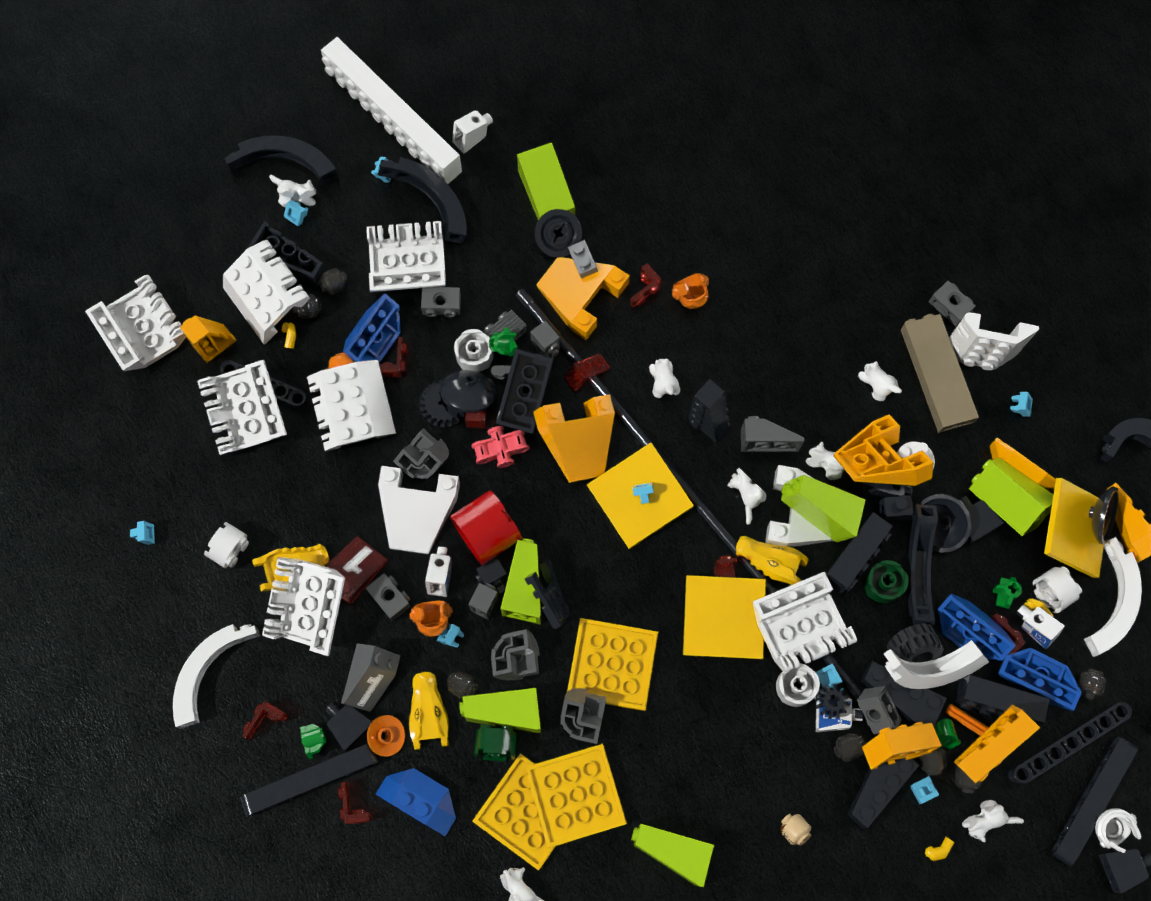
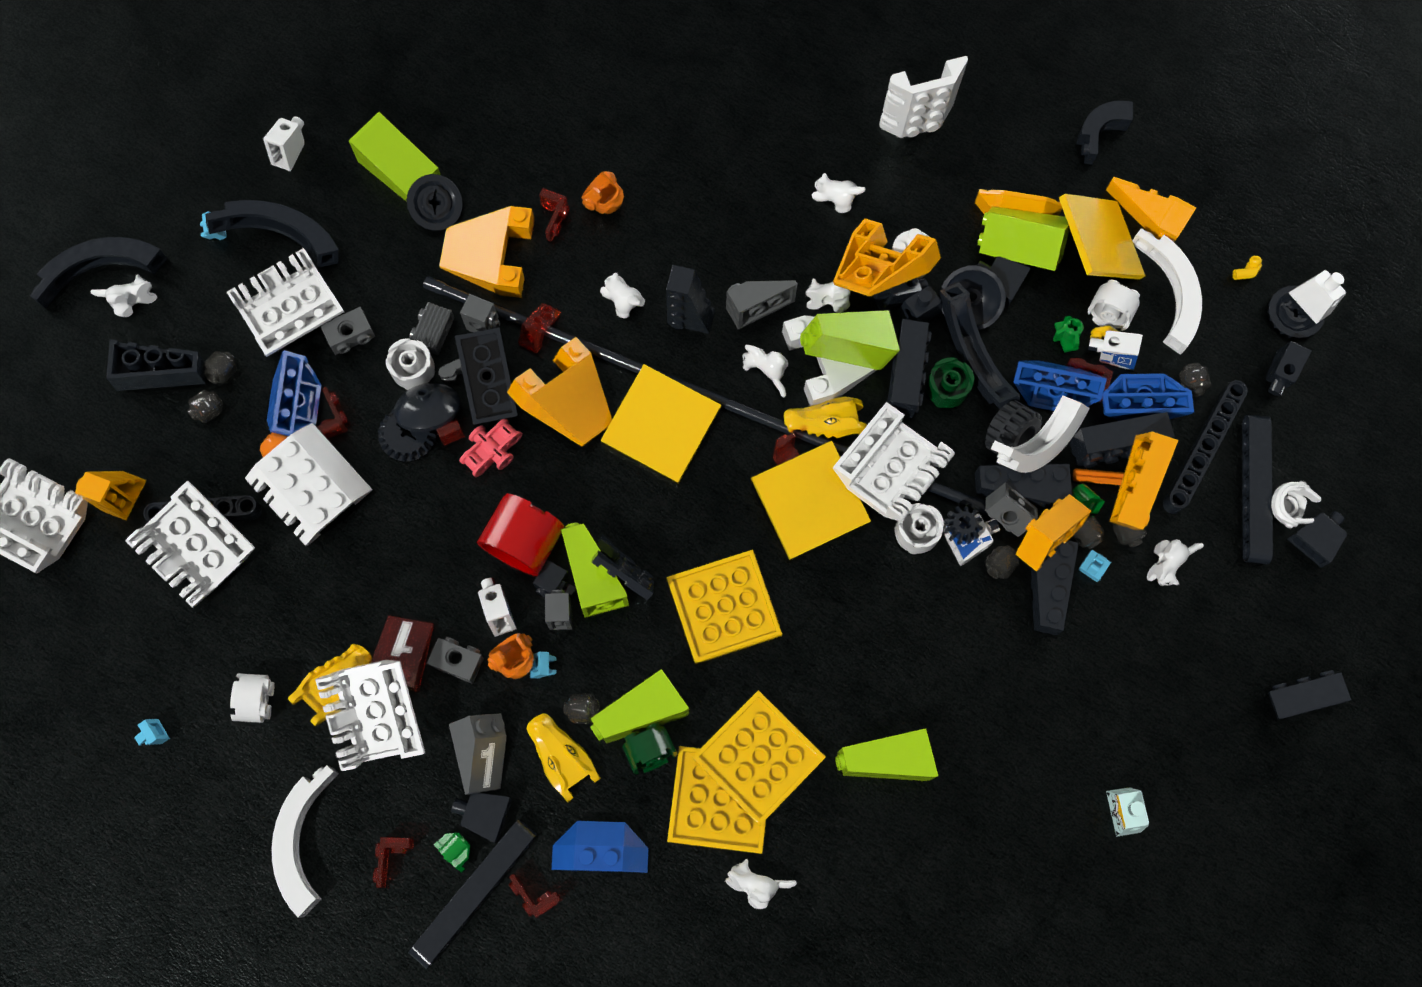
camera: 30 degrees left, 0 degrees up
white slope [223,240,309,344] -> none
yellow arm [282,322,296,349] -> none
medium azure tile [284,200,308,226] -> none
white piece [321,37,462,184] -> none
orange dish [367,715,405,756] -> none
white wedge [378,466,460,554] -> none
dark grey brick [393,428,449,479] -> none
green piece [489,327,517,356] -> none
dark grey brick [491,629,540,681] -> none
dark grey brick [561,688,607,744] -> none
plate [568,240,598,279] -> none
medium azure tile [633,482,653,504] -> none
tan head [781,814,811,846] -> none
medium azure tile [815,664,842,691] -> none
dark tan brick [901,314,979,433] -> none
yellow arm [925,837,954,861] -> none
dark grey brick [929,281,976,327] -> none
medium azure tile [1010,392,1033,417] -> none
black dish [1089,487,1119,545] -> none

